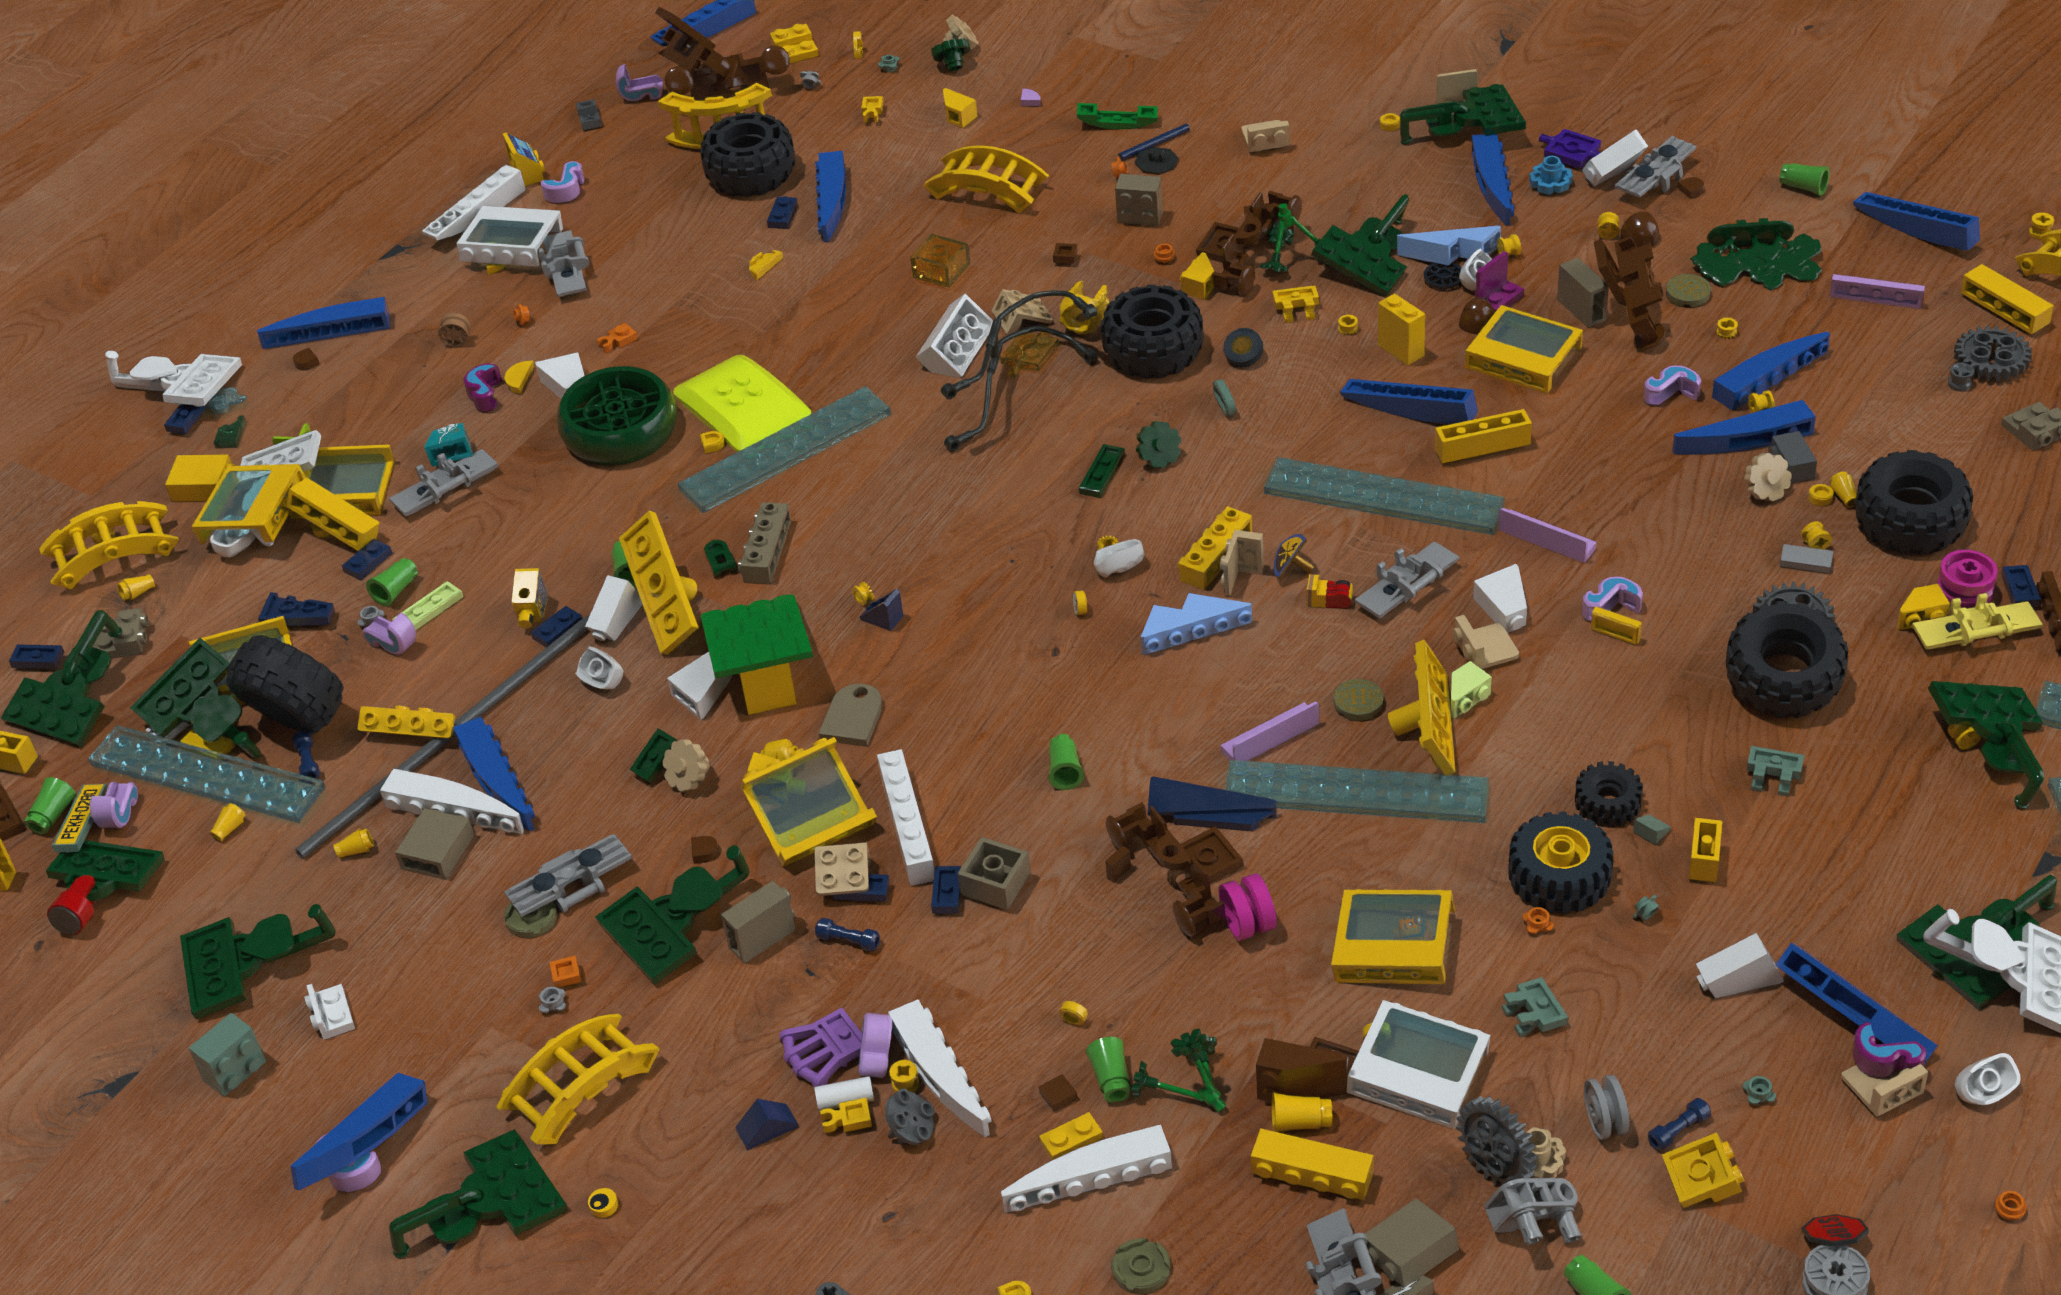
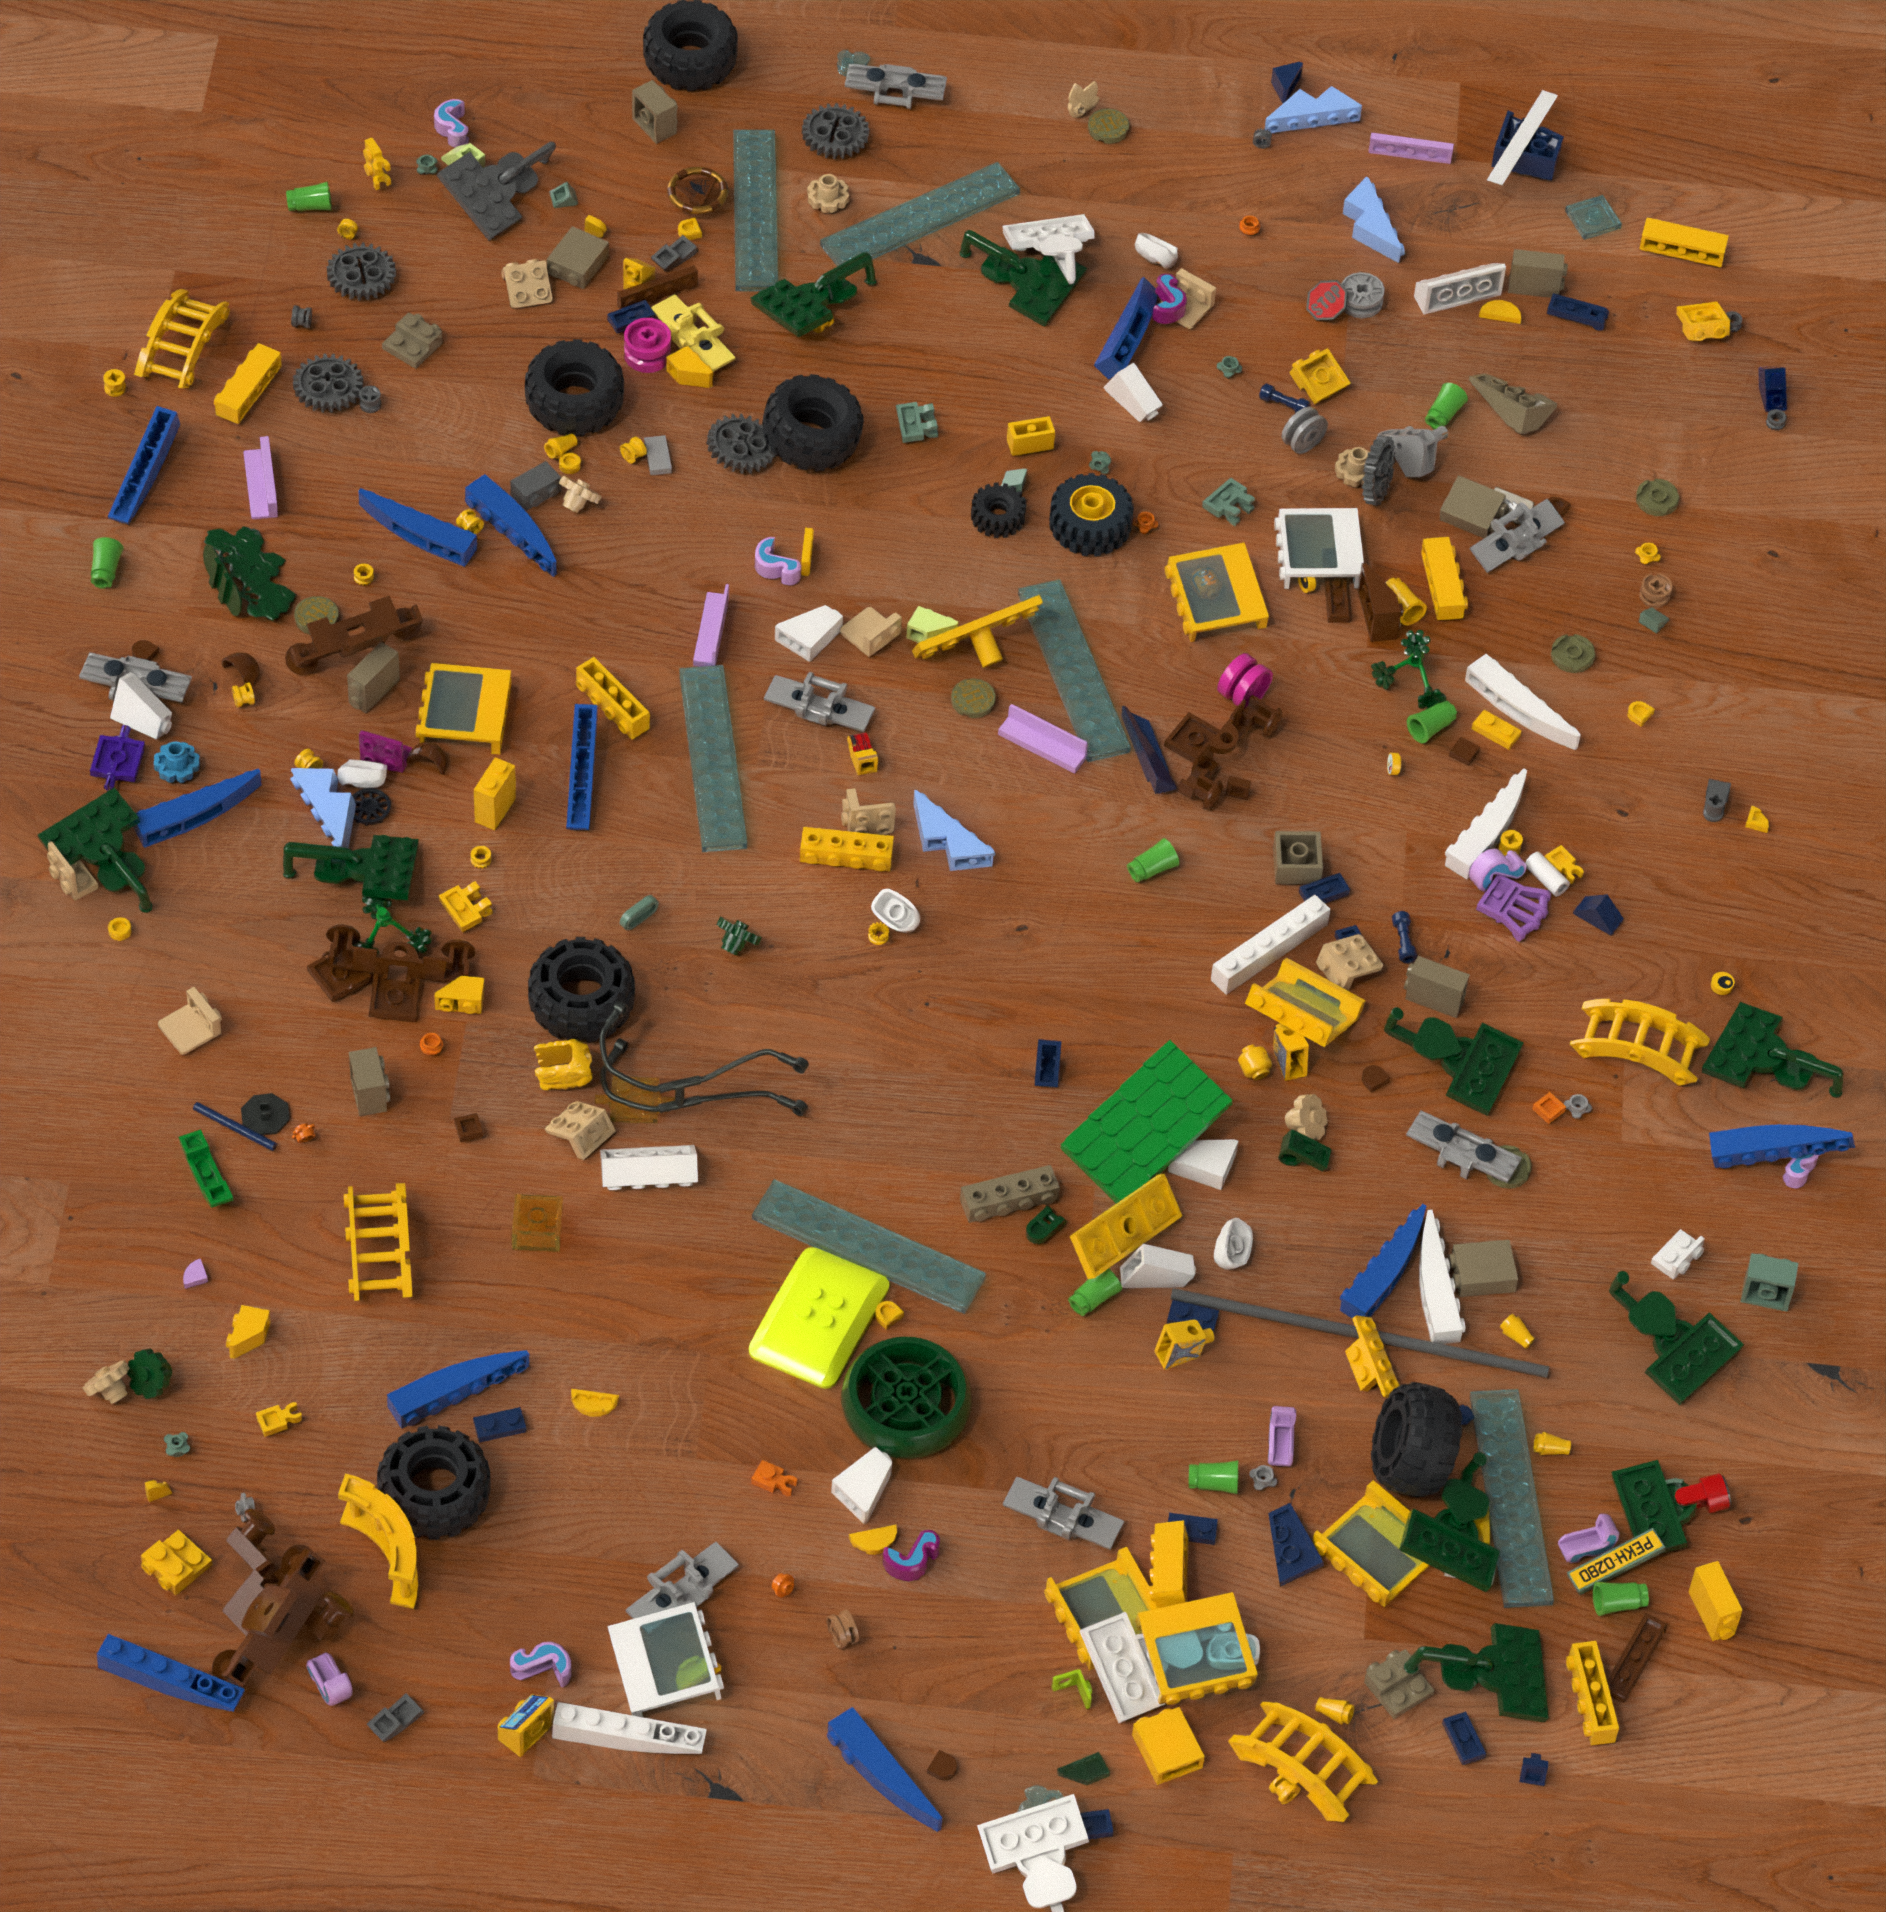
camera: 125 degrees left, 10 degrees up
yellowish green tile [392,581,464,631] -> none
teal torso [424,423,473,467] -> none
dark tan tile [818,684,883,747] -> none
yellow bush [852,582,874,606] -> none
dark grey plate [885,1089,934,1145] -> none
yellow tile [1073,590,1087,615] -> none
dark green tile [1079,444,1125,498] -> none
black wheel [1223,328,1263,367] -> none
shield [1274,534,1314,579] -> none
lavender animal [1644,366,1701,405] -> none

